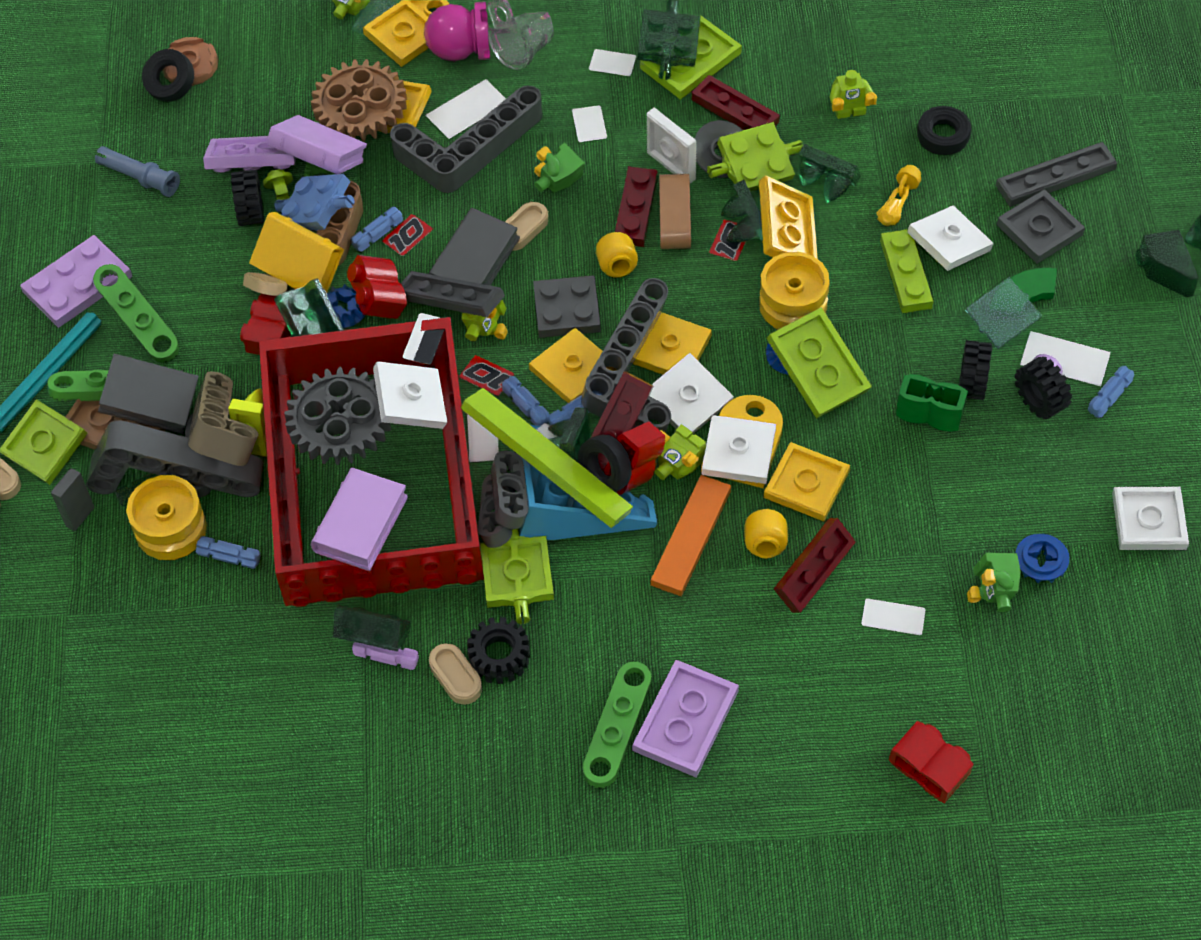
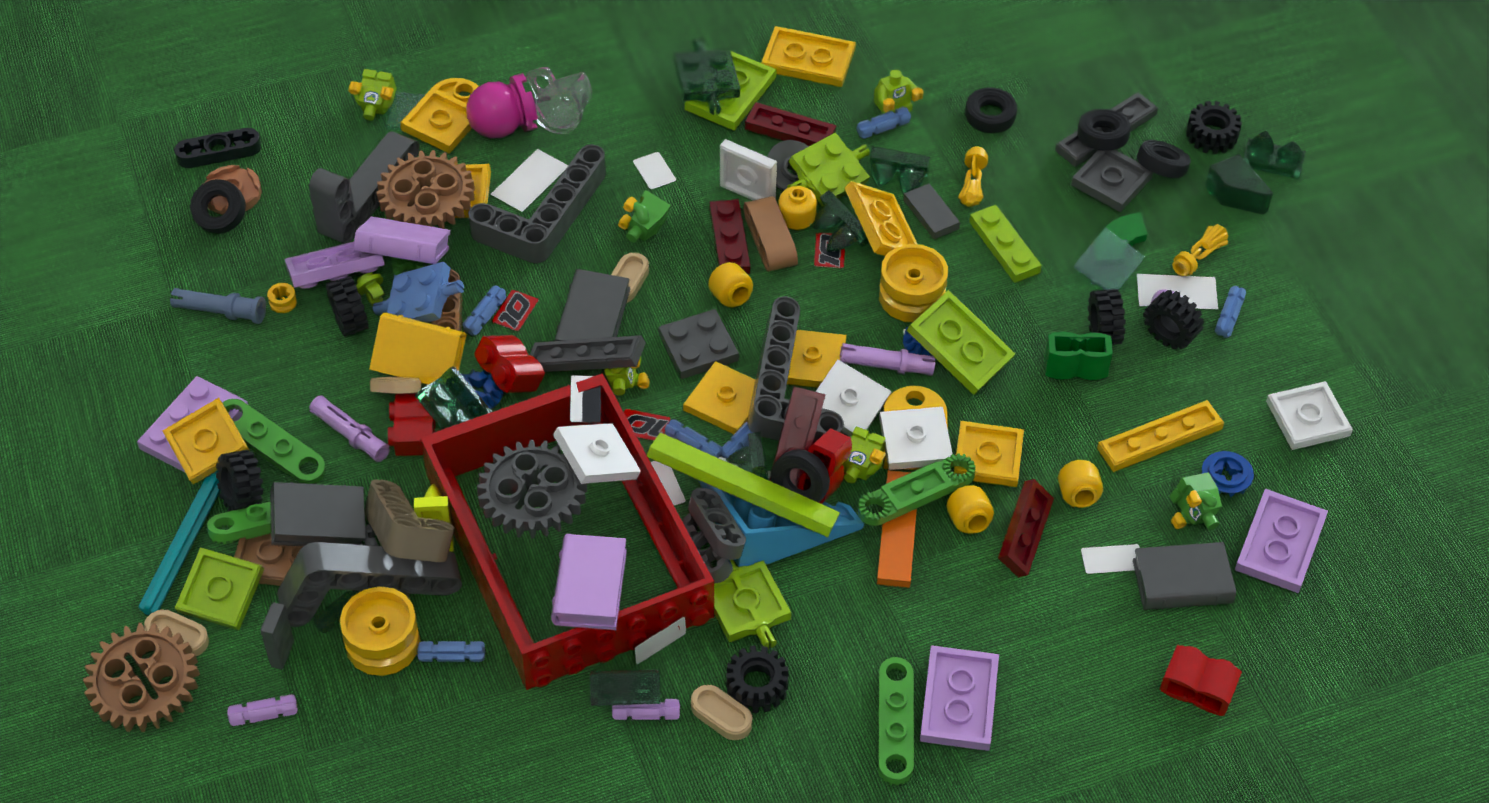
camera: 20 degrees left, 5 degrees down
white sticker [589,49,636,76] -> none
white plate [907,206,994,271] -> none
none -> yellow plate [162,398,250,485]
none -> black beam [174,128,261,168]
none -> black tyre [216,450,263,511]
none -> lavender axle [227,694,298,726]
none -> yellow bush [267,283,297,313]
none -> dark grey beam [309,131,419,244]
none -> lavender pin [309,395,390,462]
none -> white sticker [635,617,686,664]
none -> yellow tile [761,26,856,87]
none -> yellow head [778,186,817,230]
none -> lavender pin [839,343,935,376]
none -> medium blue axle [856,107,911,139]
none -> bright green plate [858,453,975,526]
none -> dark grey tile [903,183,960,239]
none -> yellow head [1058,460,1103,508]
none -> black tyre [1077,109,1131,151]
none -> yellow tile [1097,400,1224,472]
none -> dark grey piece [1132,542,1236,610]
none -> black tyre [1137,140,1191,178]
none -> yellow piece [1172,224,1228,276]
none -> black tyre [1186,101,1242,154]
none -> lavender plate [1235,489,1328,593]

